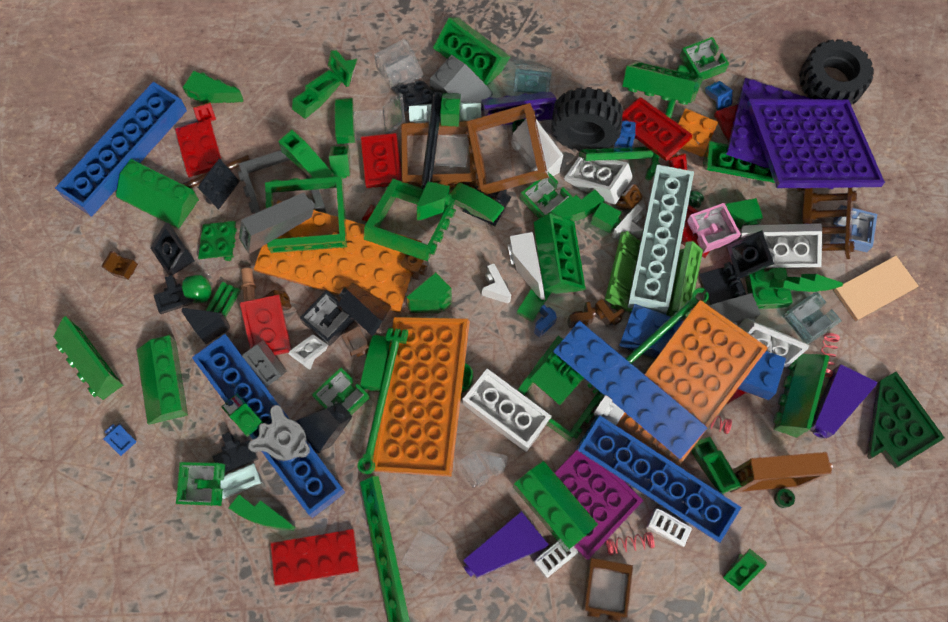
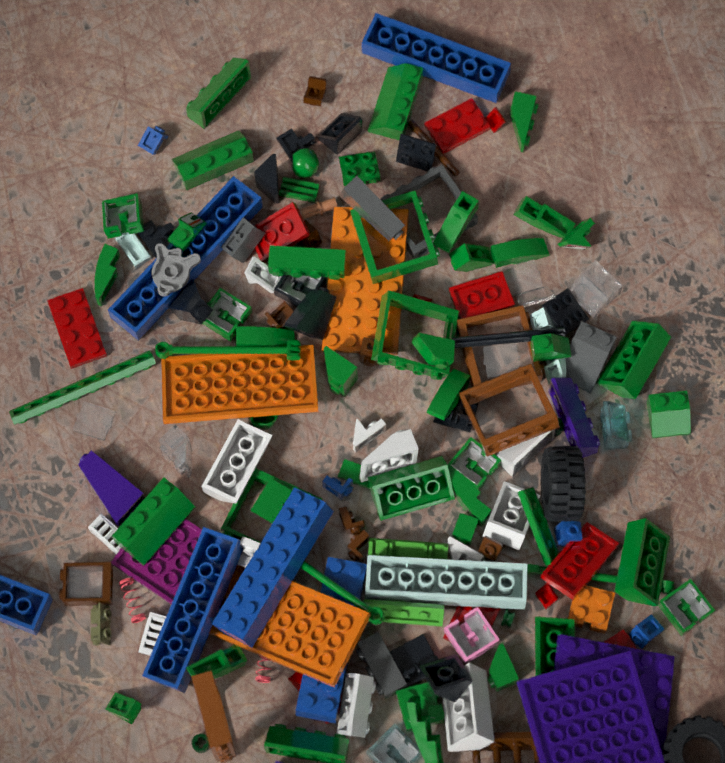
camera: 85 degrees right, 0 degrees up
none -> olive hinge [91,603,112,646]
none -> green brick [268,246,346,280]
none -> green slope [646,391,691,438]

